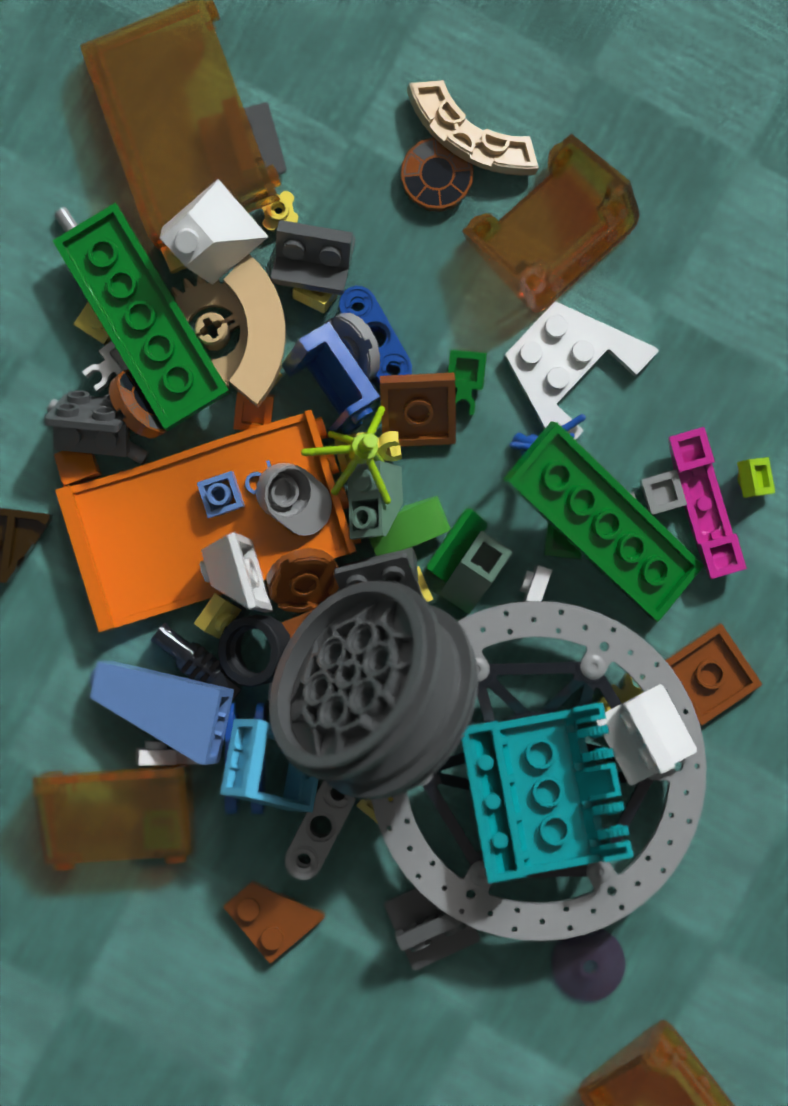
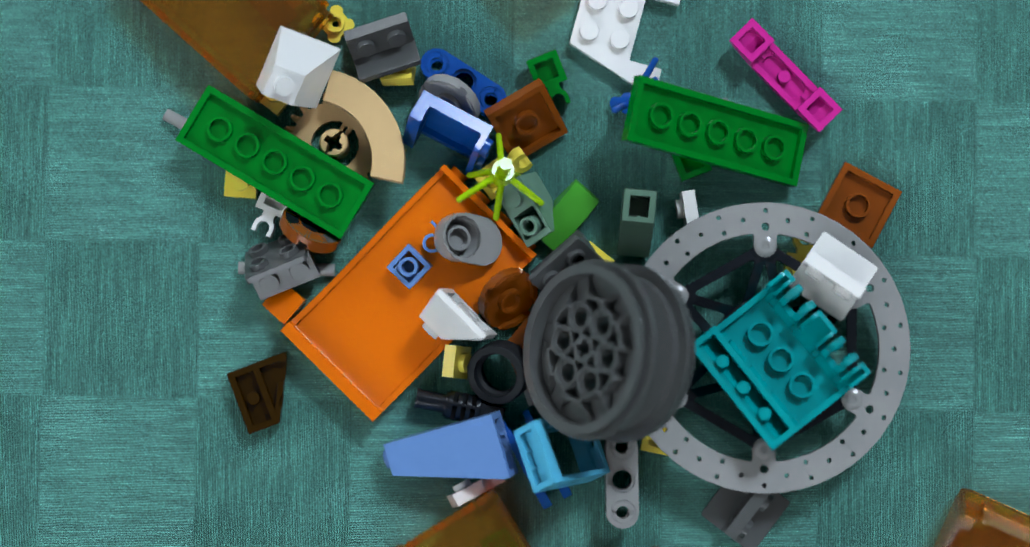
camera: 25 degrees left, 0 degrees up
orange plate [233,391,275,430] -> none
green slope [426,507,488,583] -> none
dish [551,928,626,1001] -> none
light grey plate [639,469,687,515] -> none
lime plate [737,457,776,498] -> none

